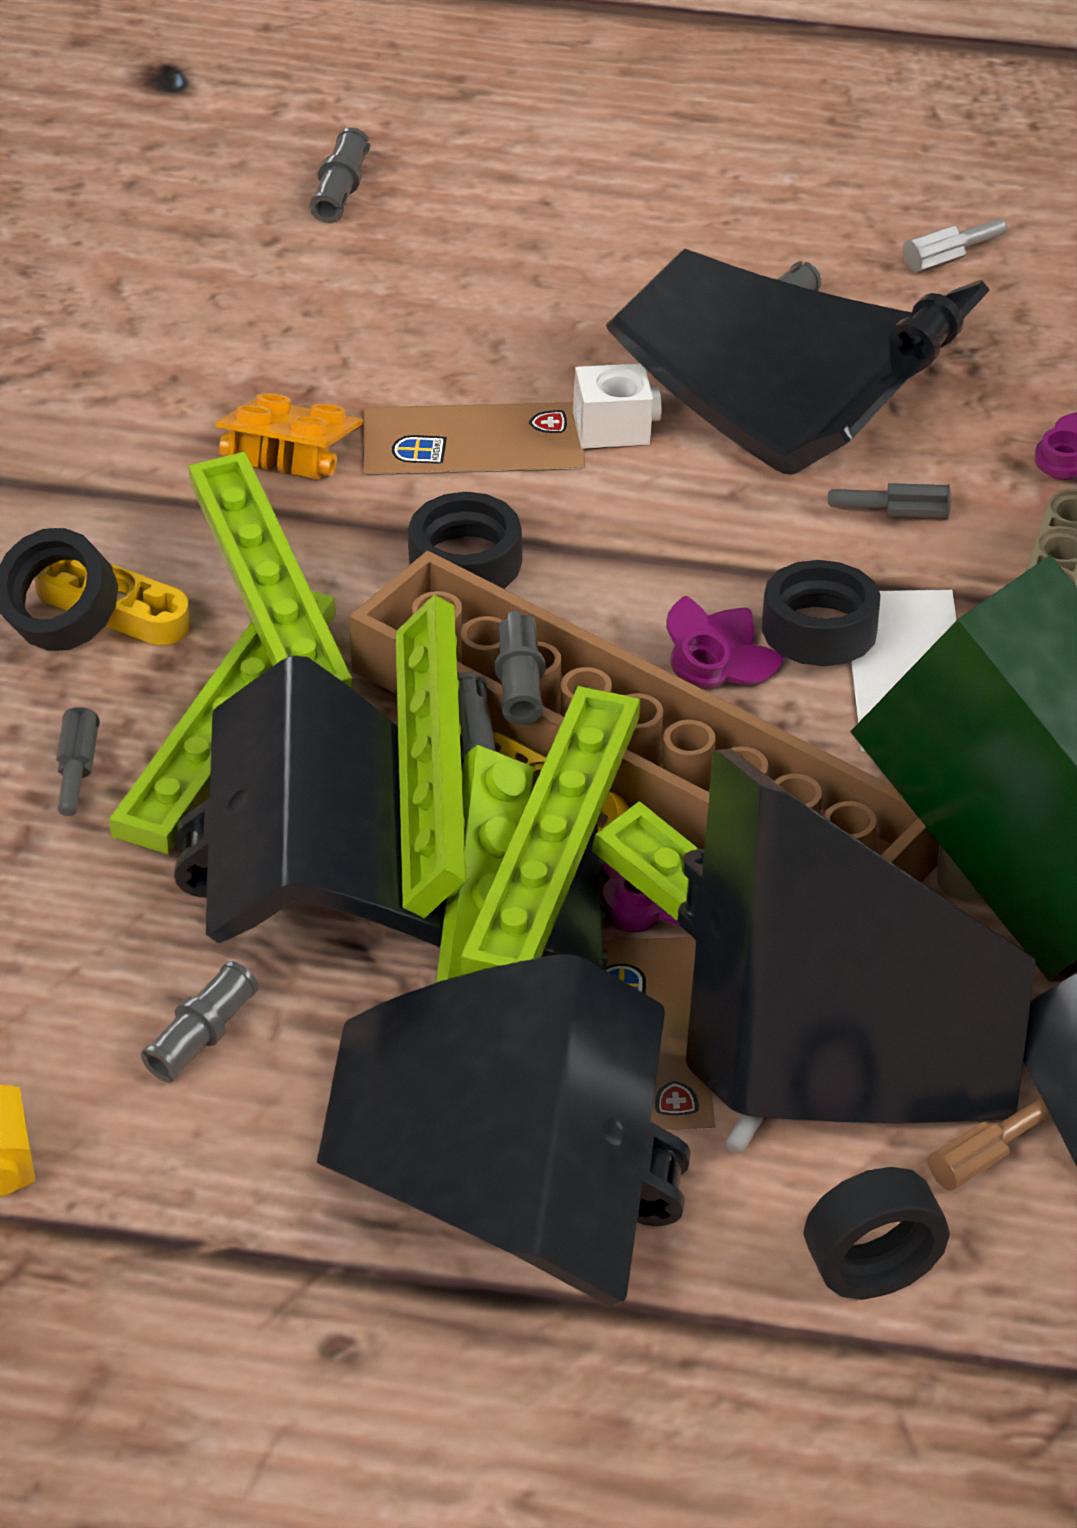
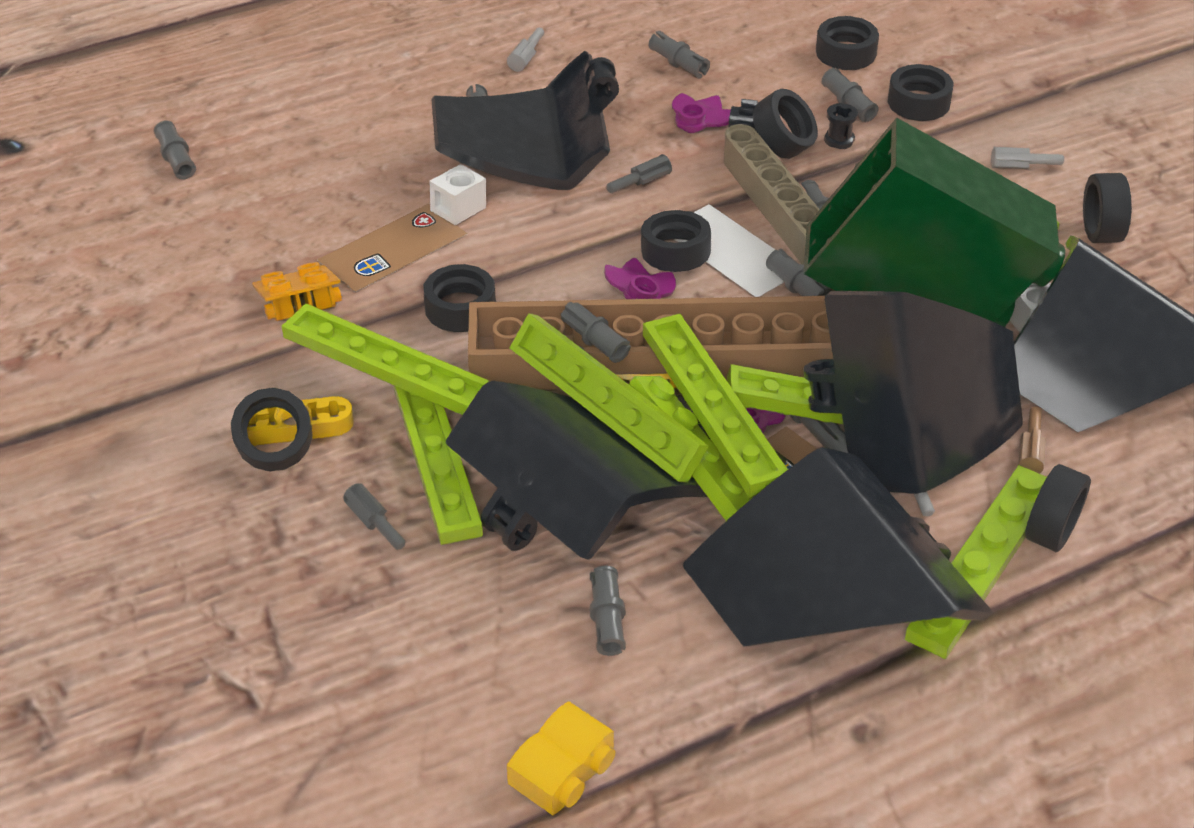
camera: 40 degrees left, 0 degrees up
none -> lime plate [905,465,1047,659]

